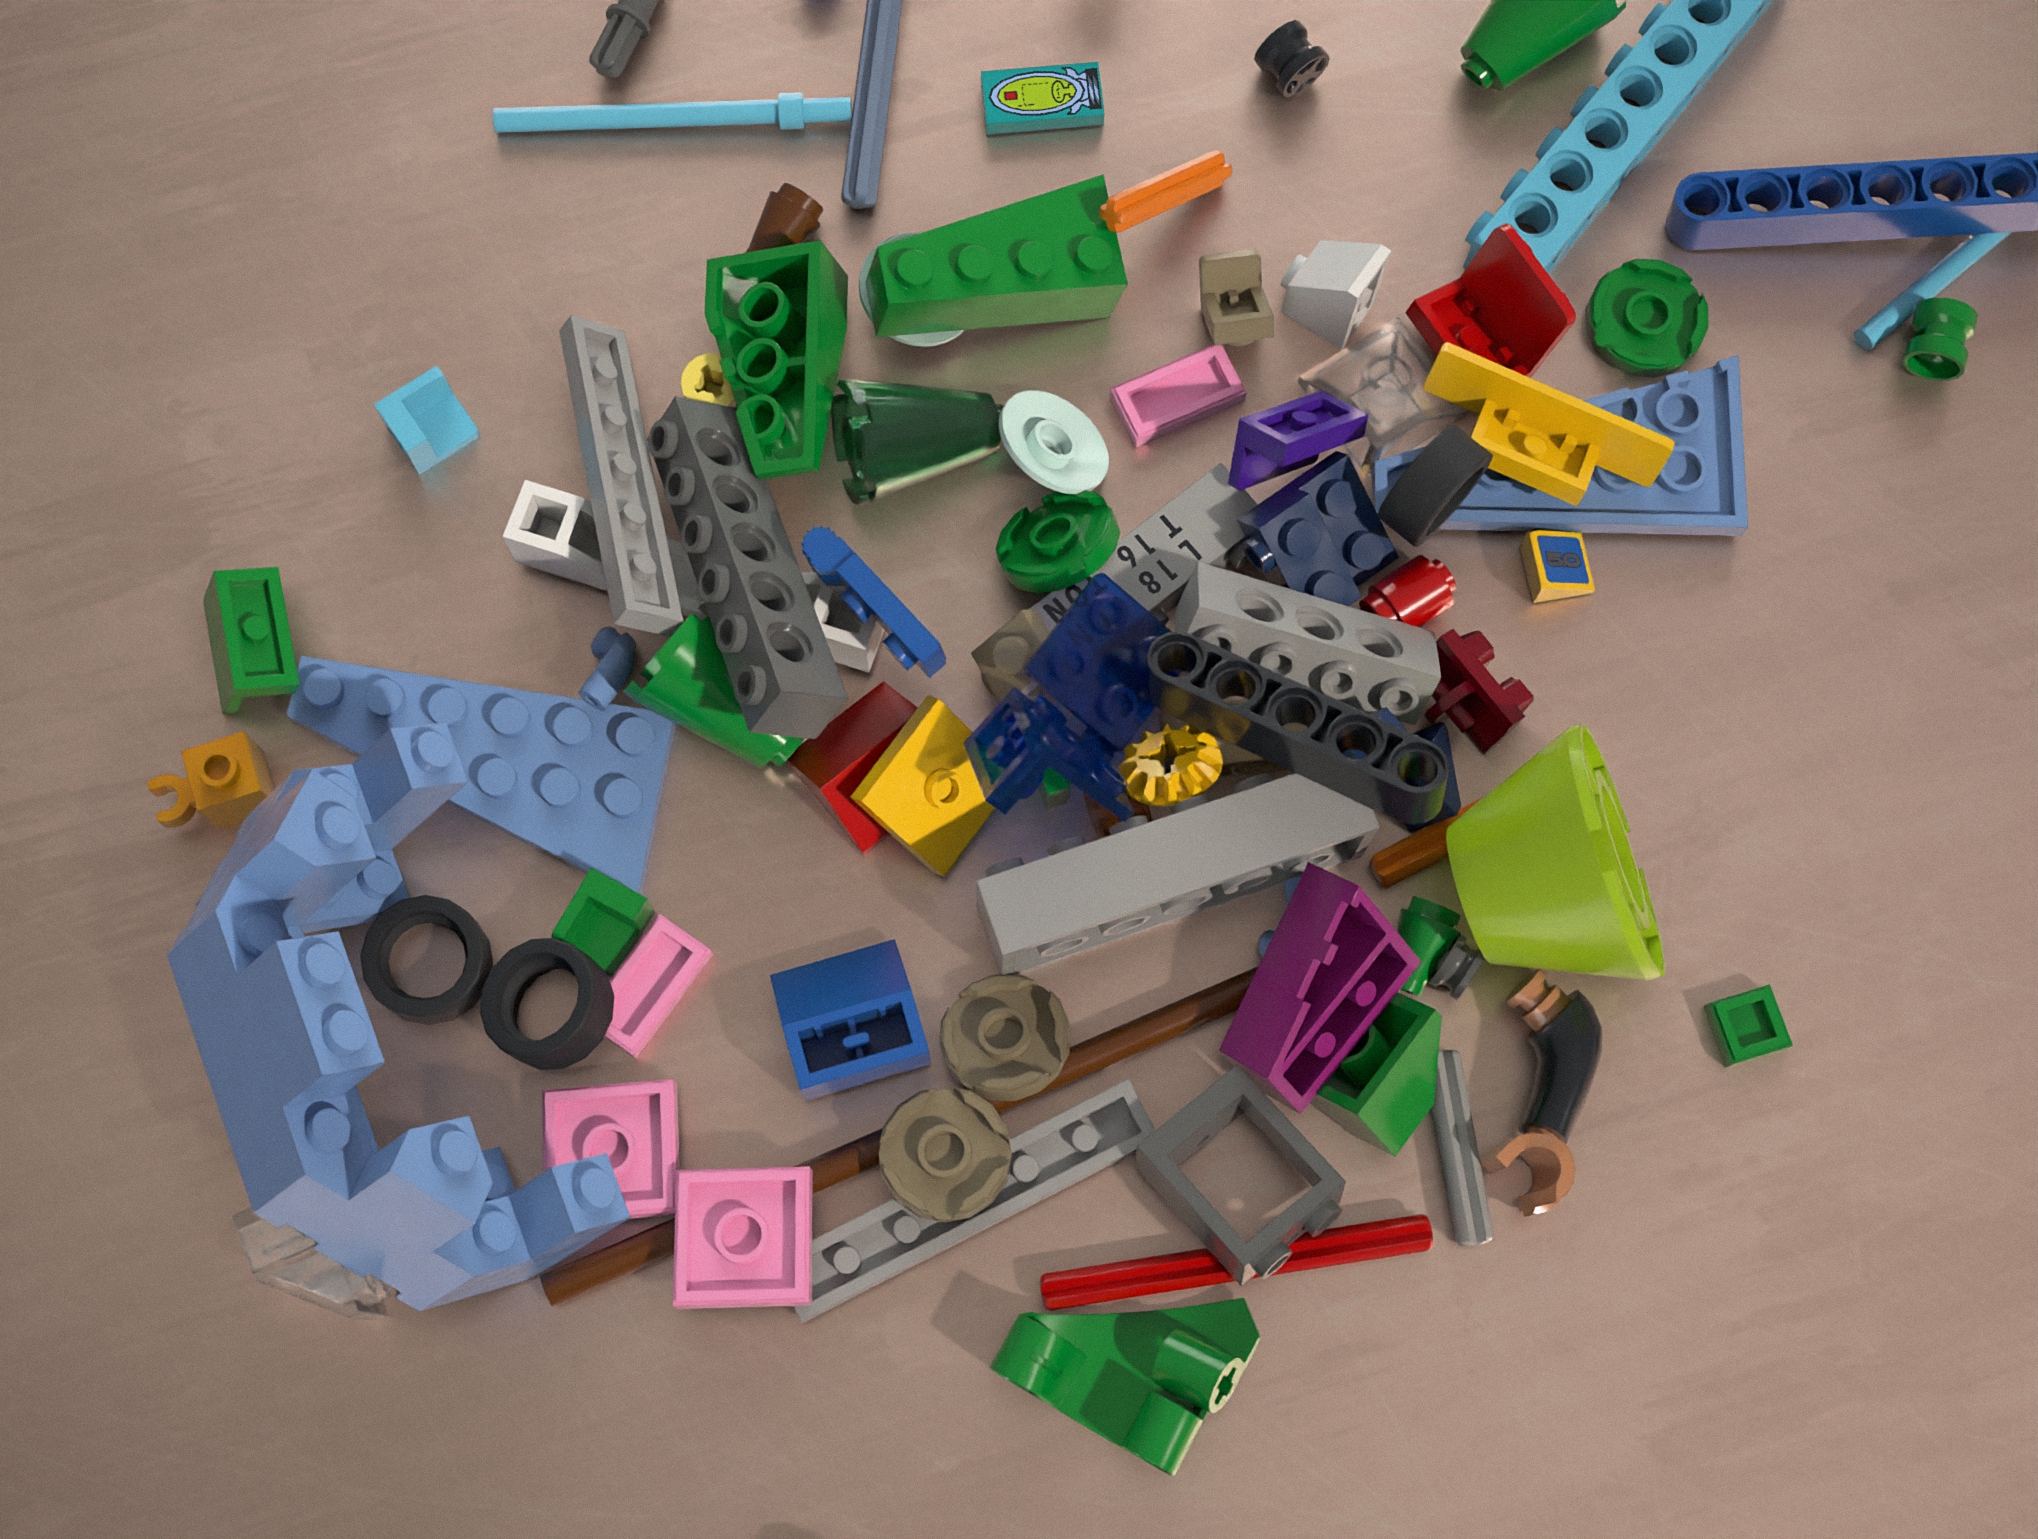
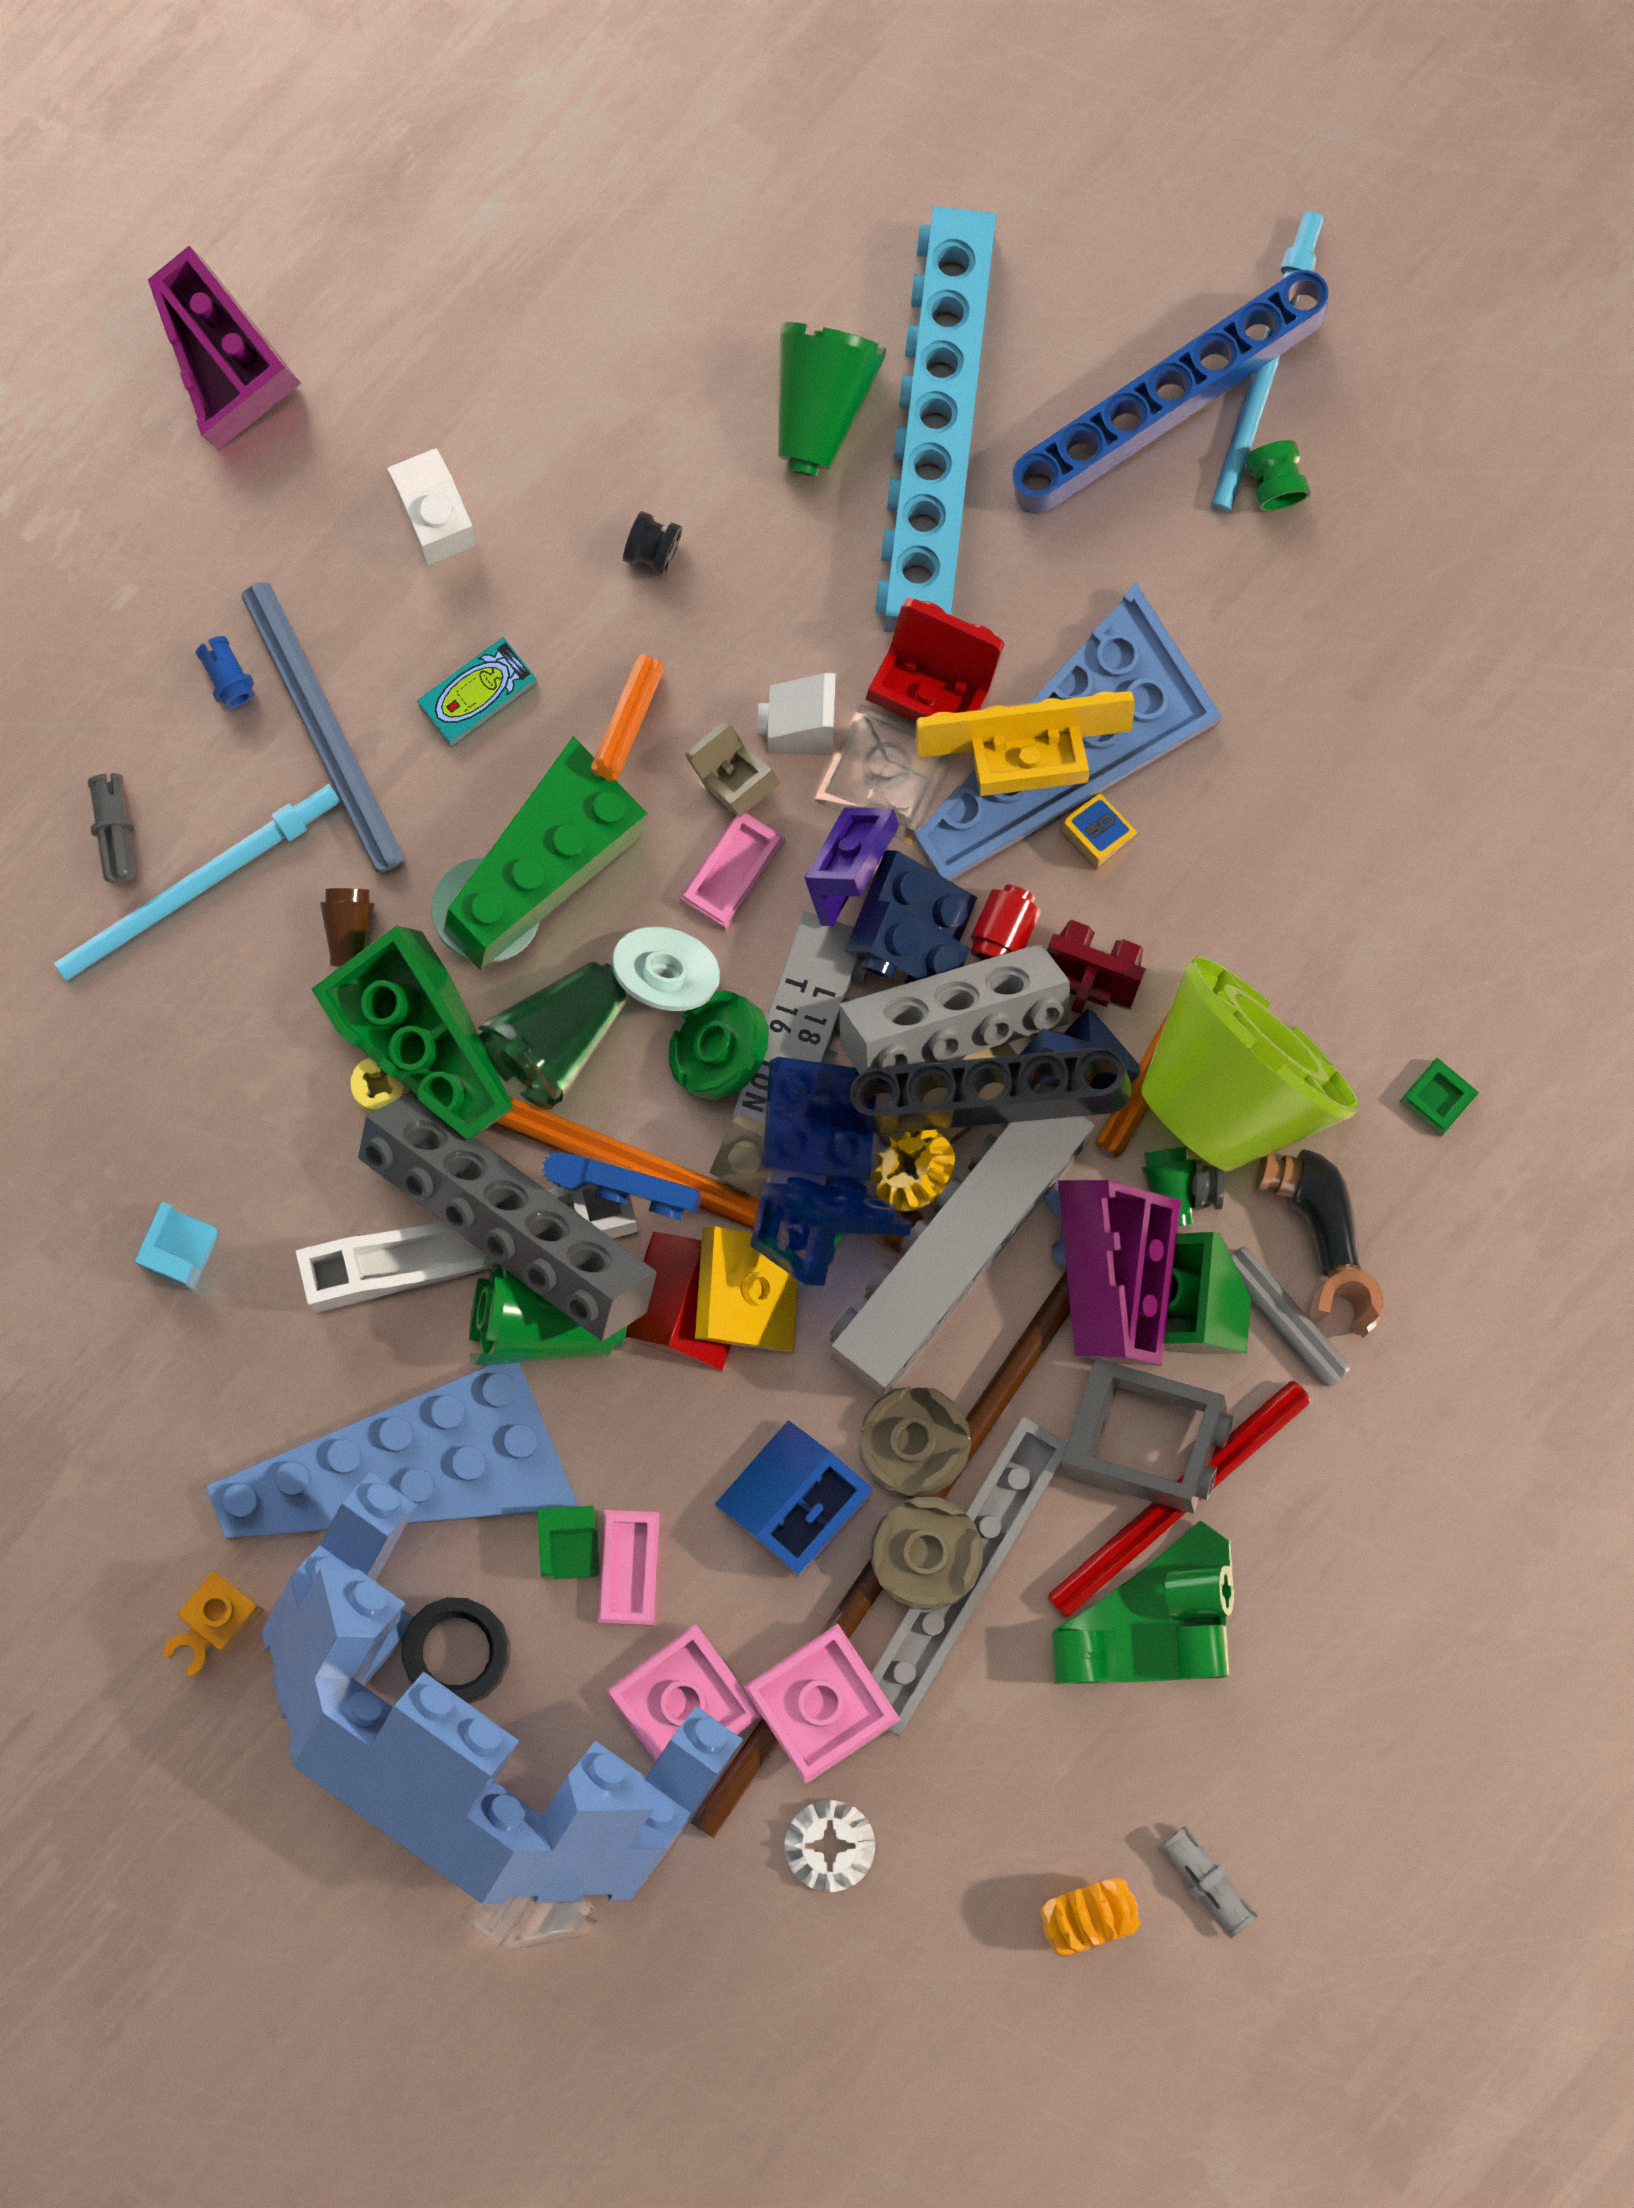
camera: 30 degrees left, 5 degrees up
green panel [203,567,299,715] -> none
black tyre [480,938,614,1070] -> none
light grey plate [559,315,684,637] -> none
medium blue arm [578,626,636,711] -> none
black tyre [1377,424,1493,547] -> none
green tile [1585,259,1709,377] -> none
none -> orange axle [494,1096,776,1233]
none -> white gear [785,1800,875,1892]

